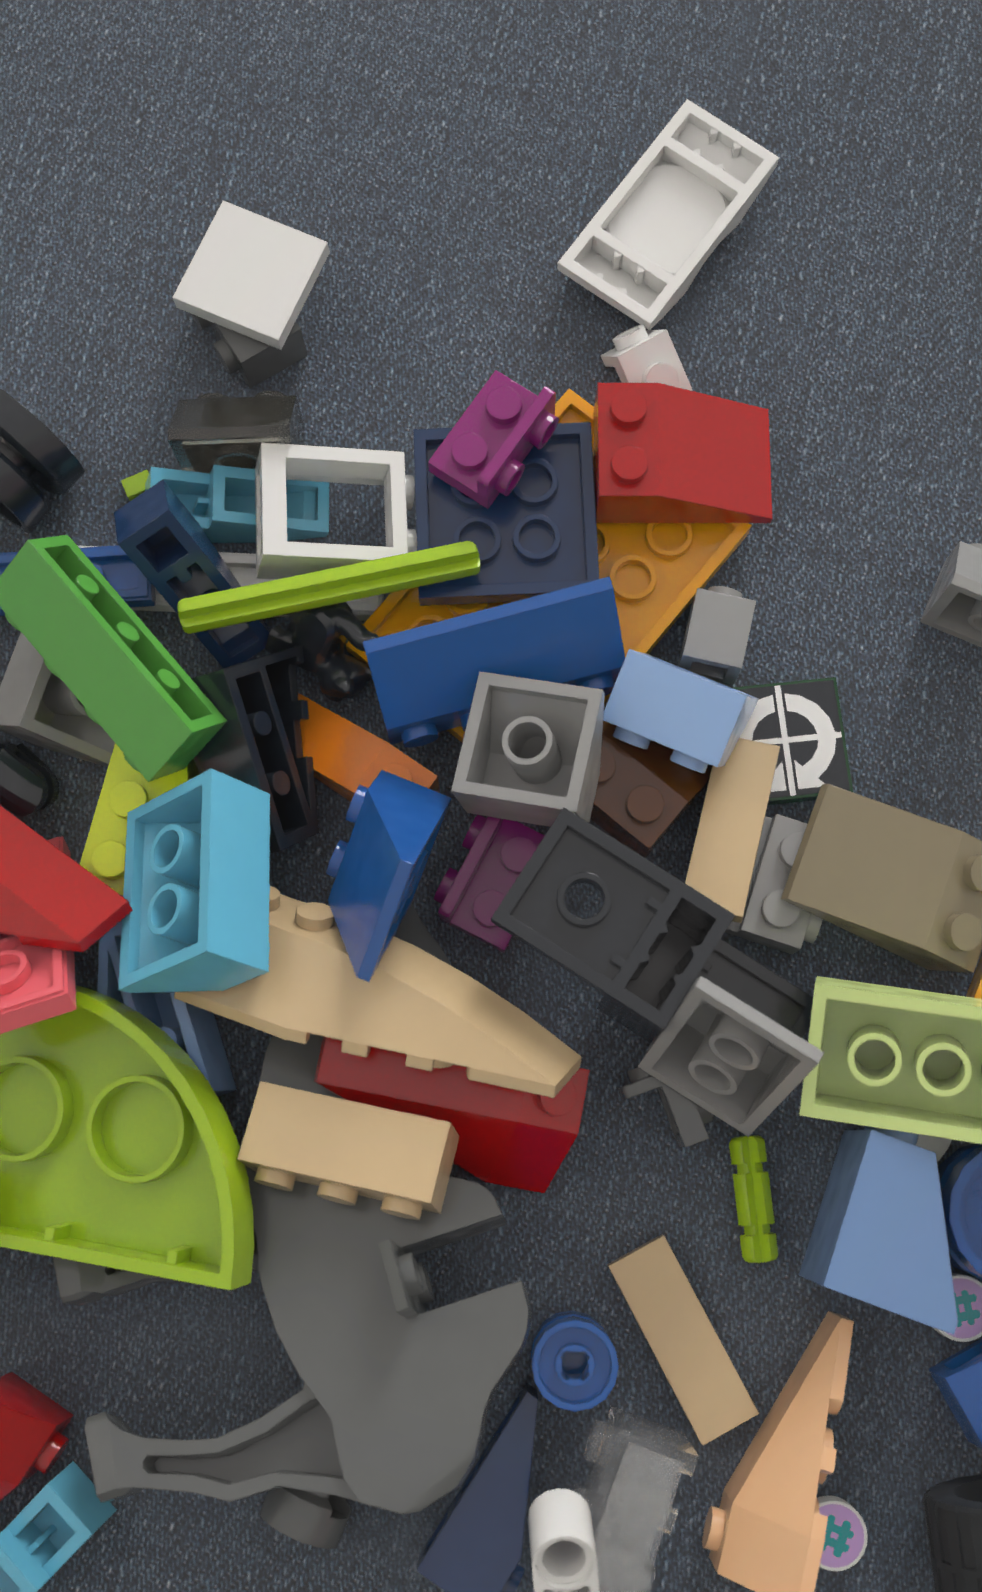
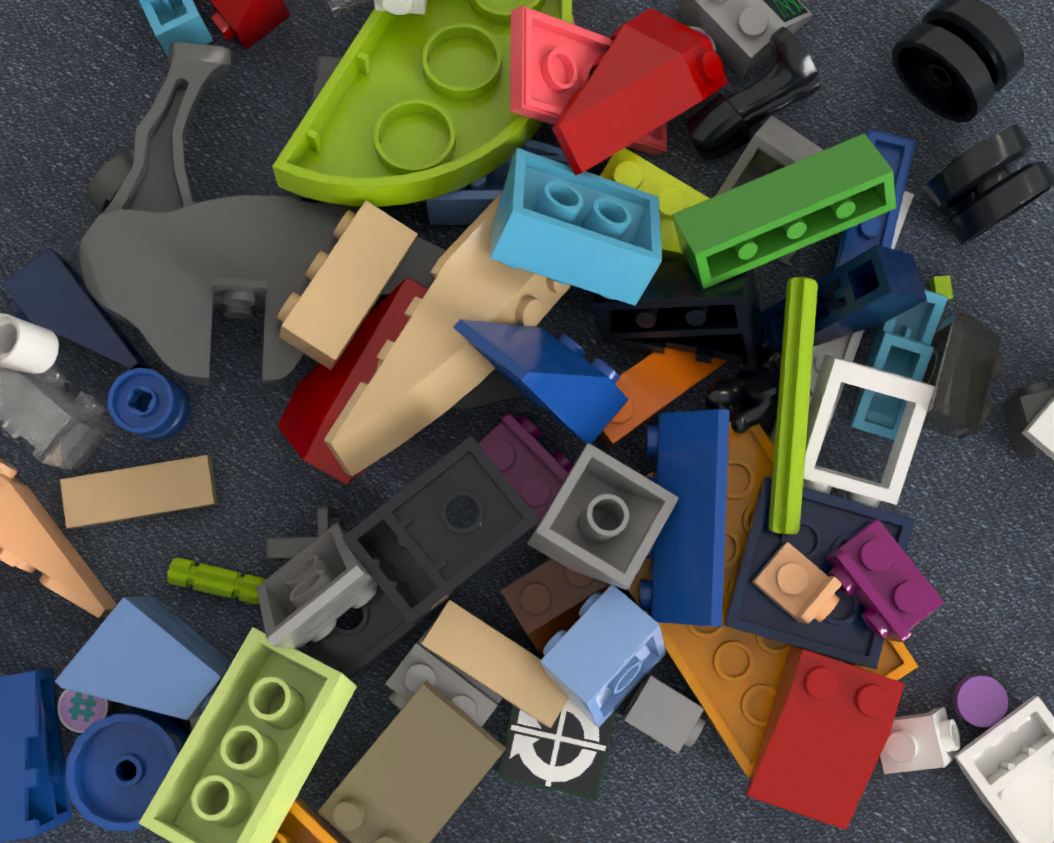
camera: 110 degrees right, 5 degrees up
none -> light nougat bracket [751,542,842,624]
none -> medium lavender tile [952,675,1008,727]

